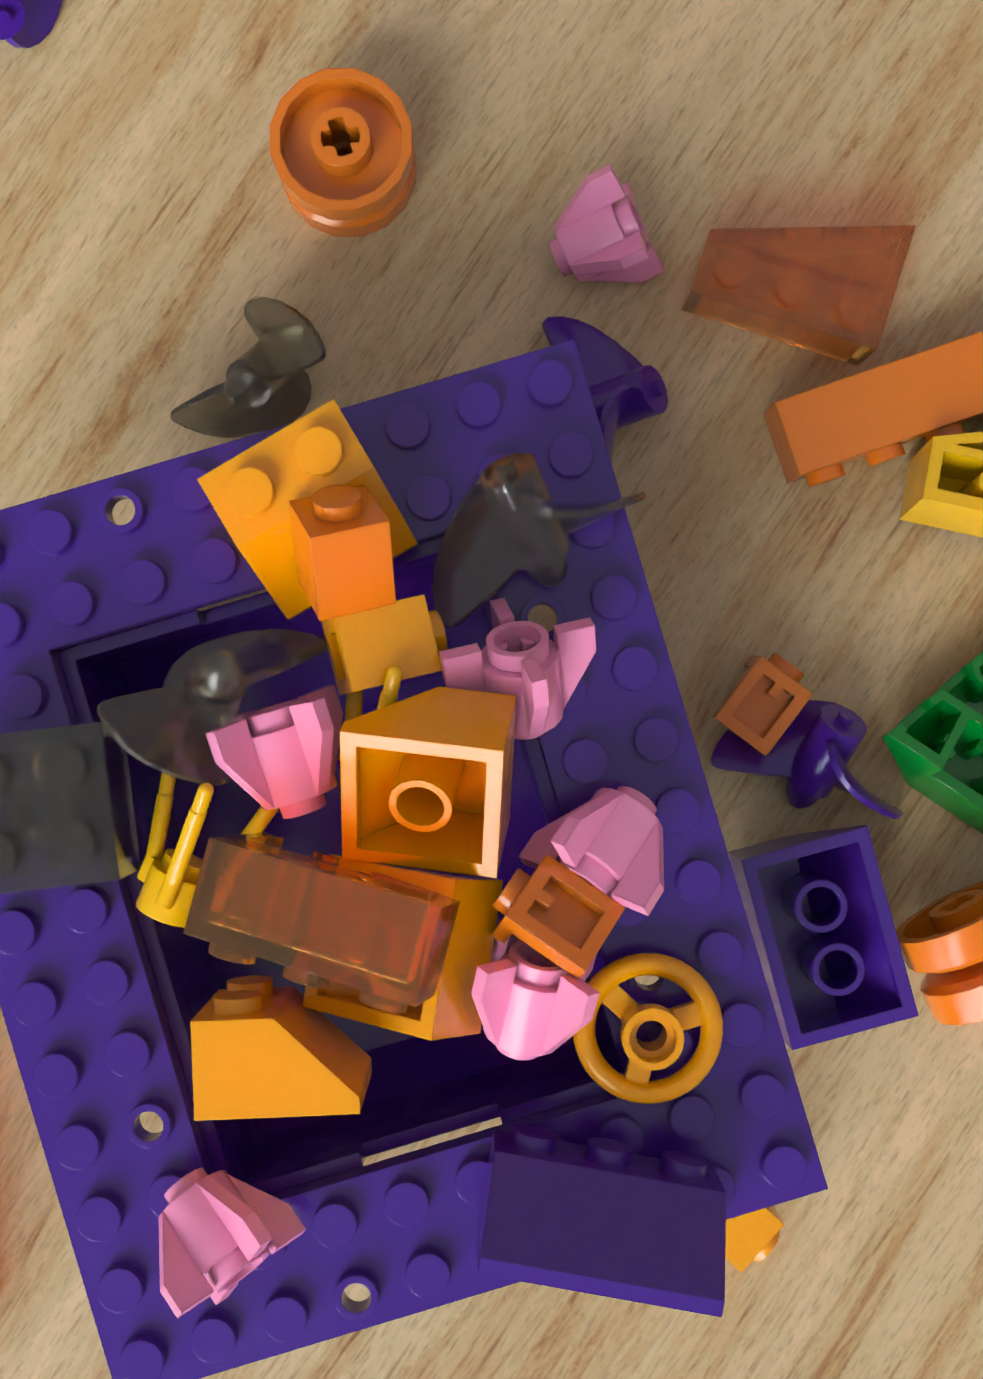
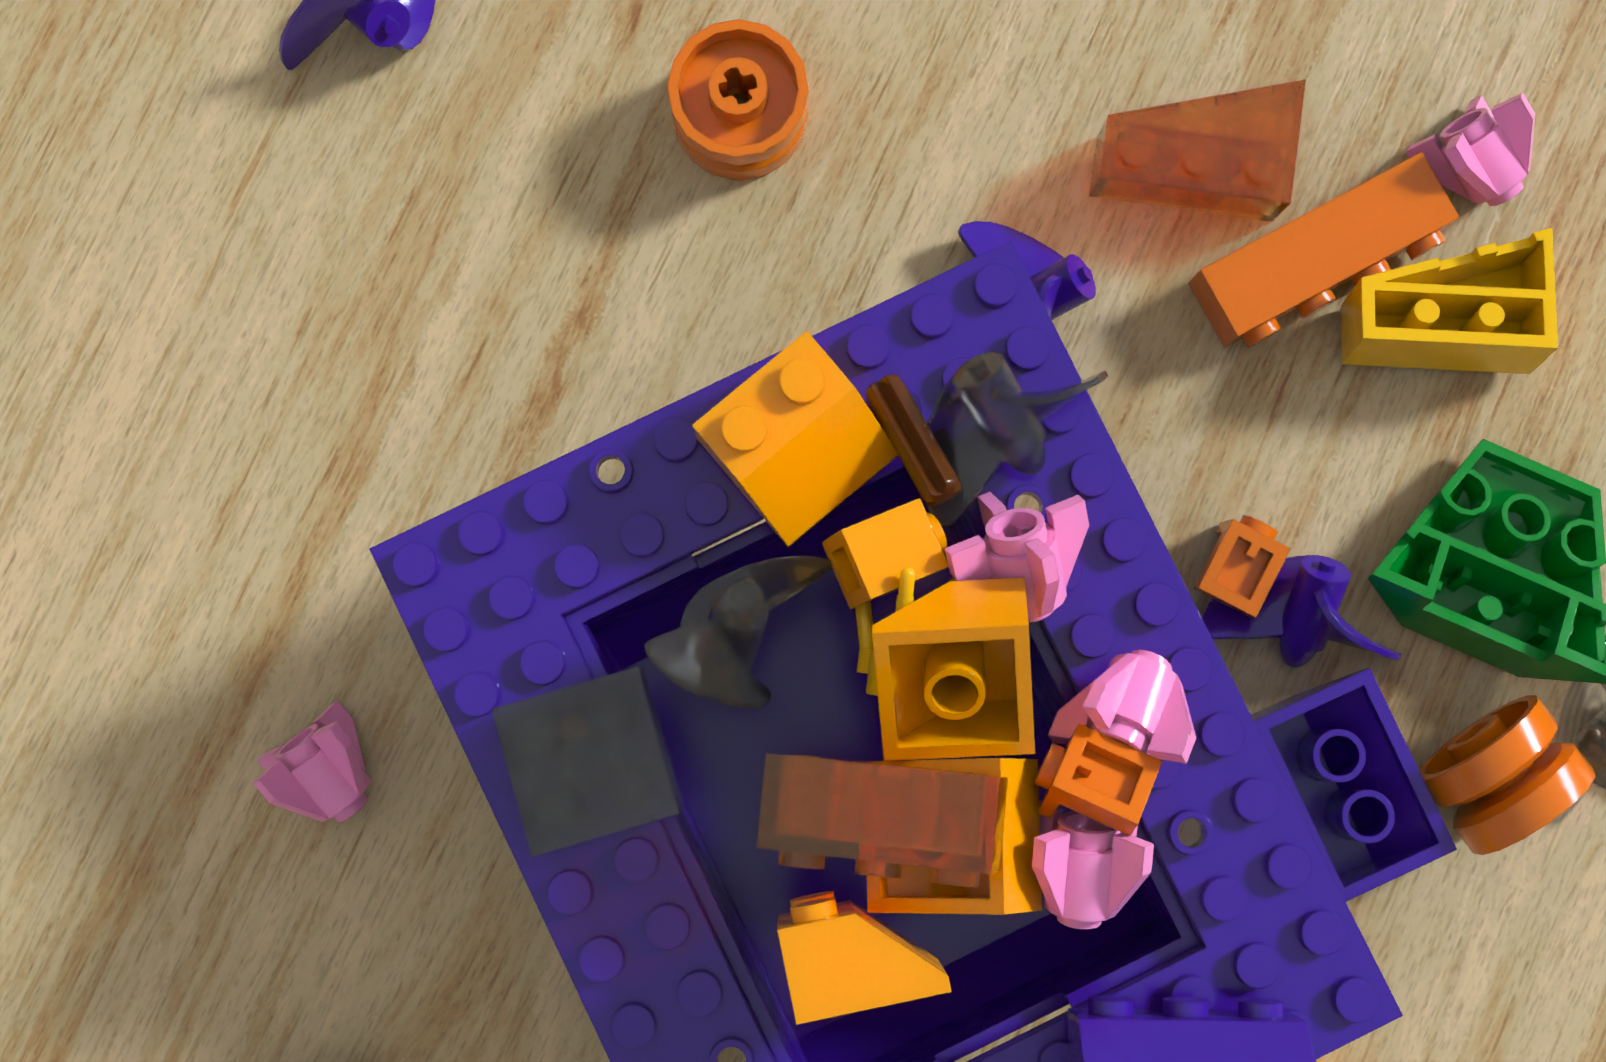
camera: 20 degrees left, 5 degrees down
yellow plant [136,765,280,928] -> none
clear smoke piece [170,297,326,438] -> none
bright pink brick [205,685,343,819] -> none
orange brick [289,485,396,621] -> none
bright pink brick [549,164,664,284] -> none
light orange piece [573,953,723,1104] -> none
none -> reddish brown axle [866,374,961,507]

